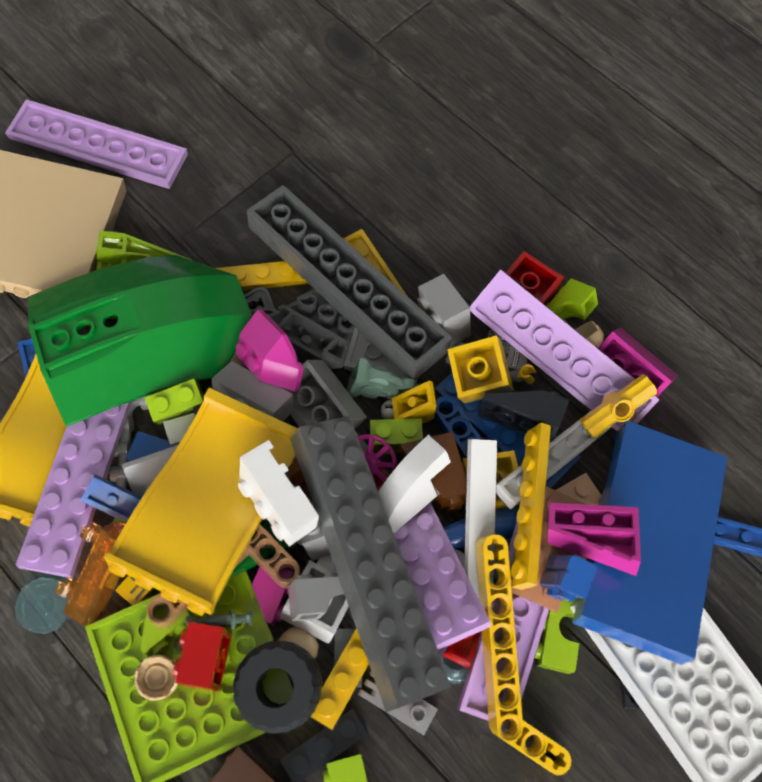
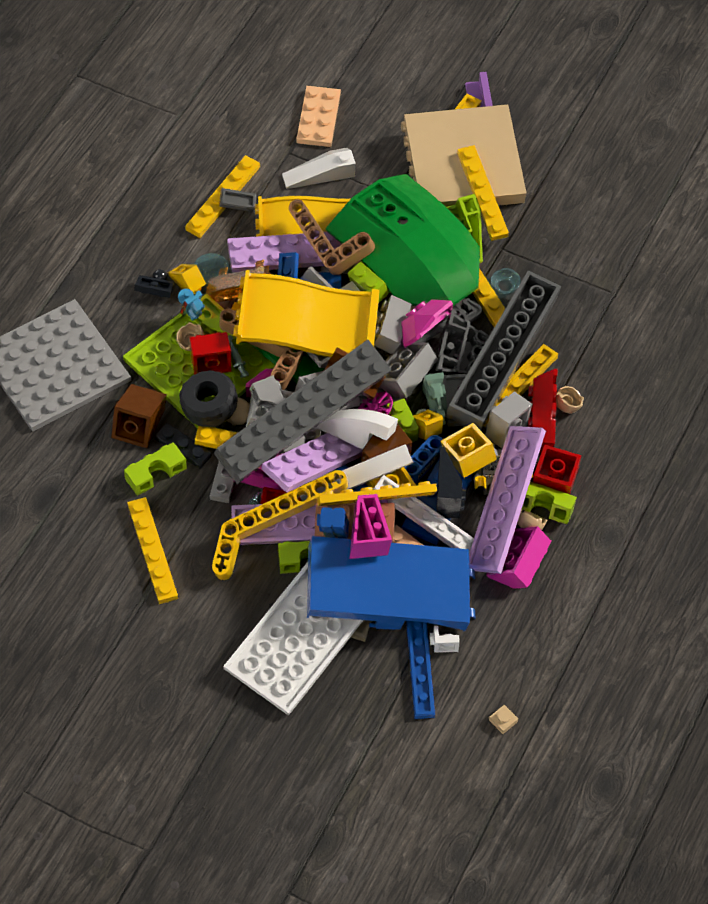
camera: 70 degrees right, 10 degrees down
lavender plate [5,99,188,189] -> none
white wedge [238,440,319,546] -> none
yellow piece [579,374,657,439] -> none
none -> black plate [134,269,175,298]
none -> yellow slope [168,264,206,294]
none -> dark azure hips [178,289,205,321]
none -> medium nougat beam [289,199,375,275]
none -> white bracket [430,626,459,652]
none -> yellow plate [457,145,509,241]
none -> clear light blue piece [491,268,521,294]
none -> red wedge [527,369,558,453]
none -> tan hair [556,386,584,414]

